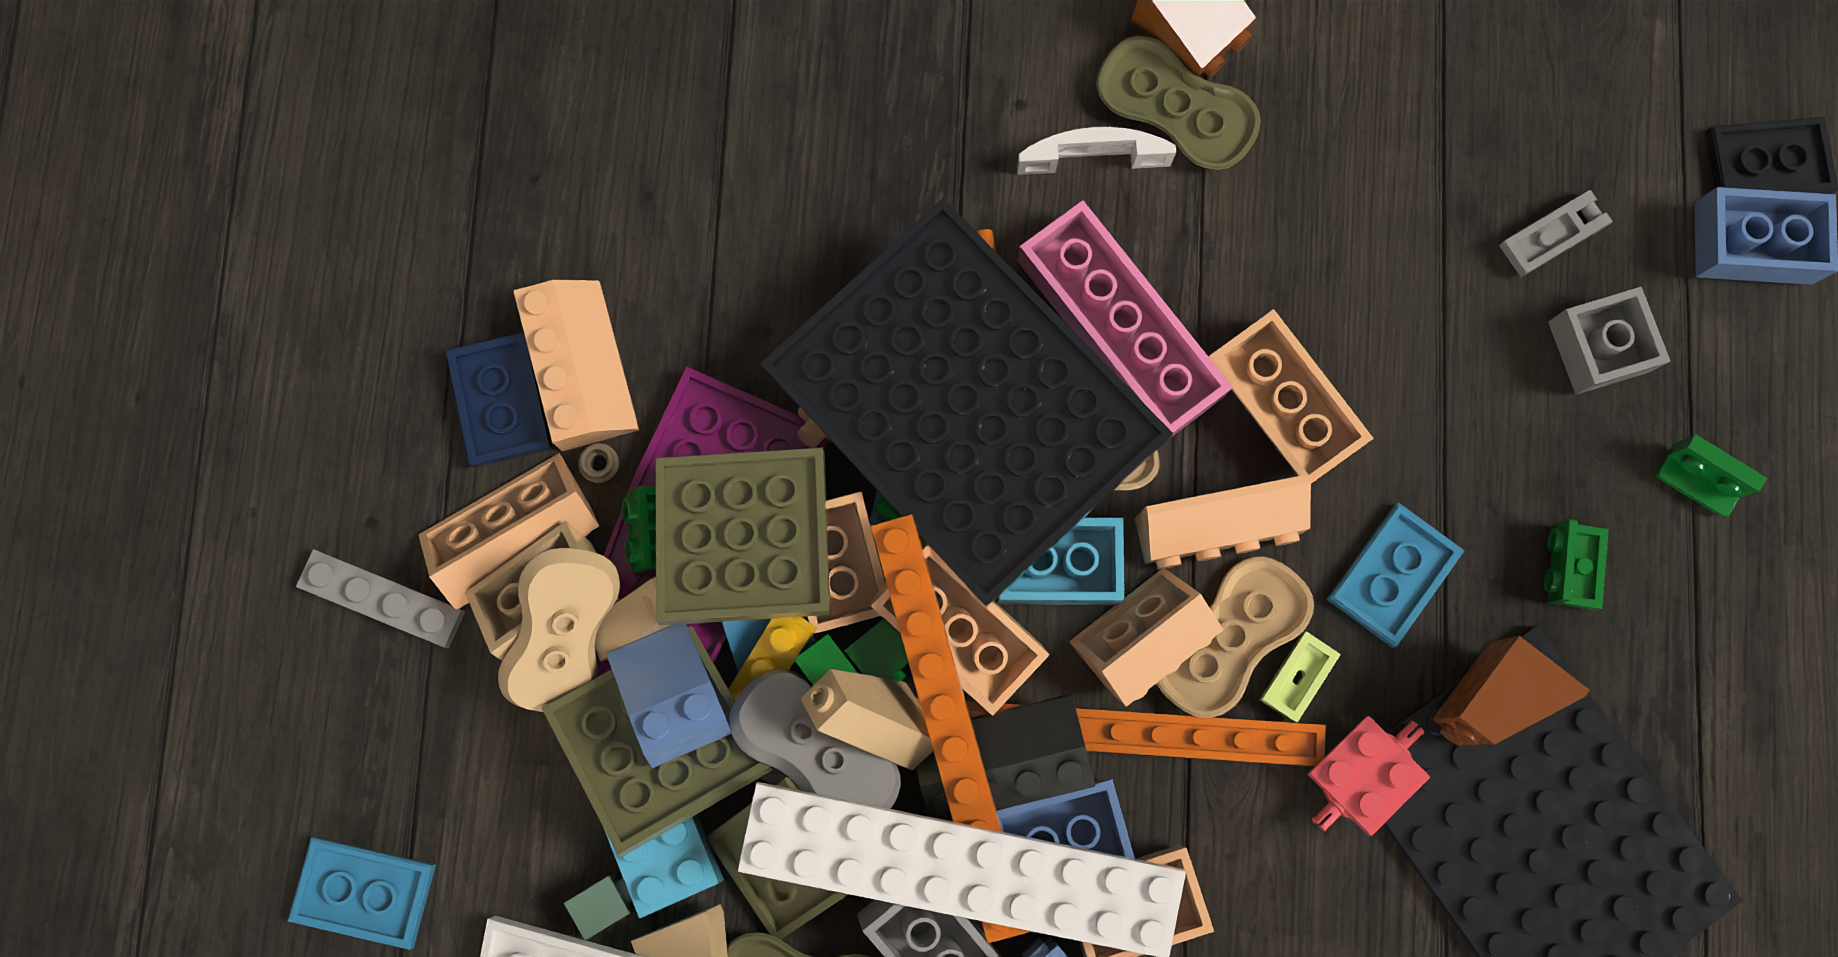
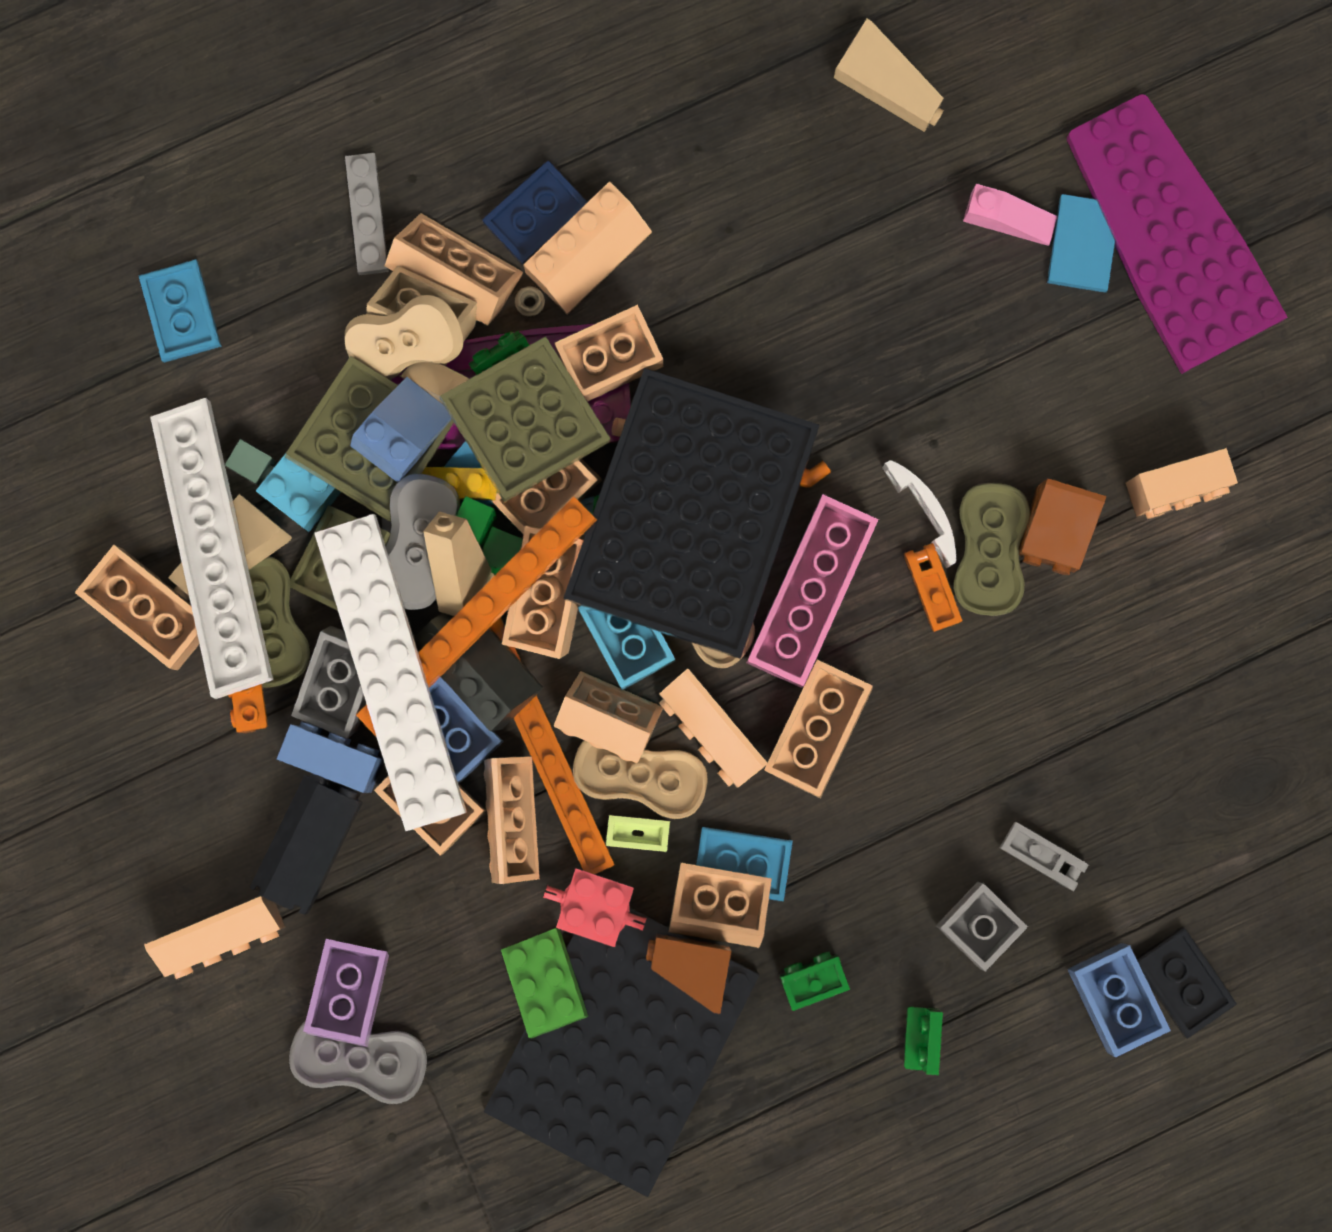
camera: 60 degrees right, 5 degrees up
none -> light nougat slope [484,757,540,884]
none -> bright green plate [501,928,588,1038]
none -> light nougat brick [554,305,663,402]
none -> light nougat slope [669,863,772,948]
none -> orange plate [904,543,962,632]

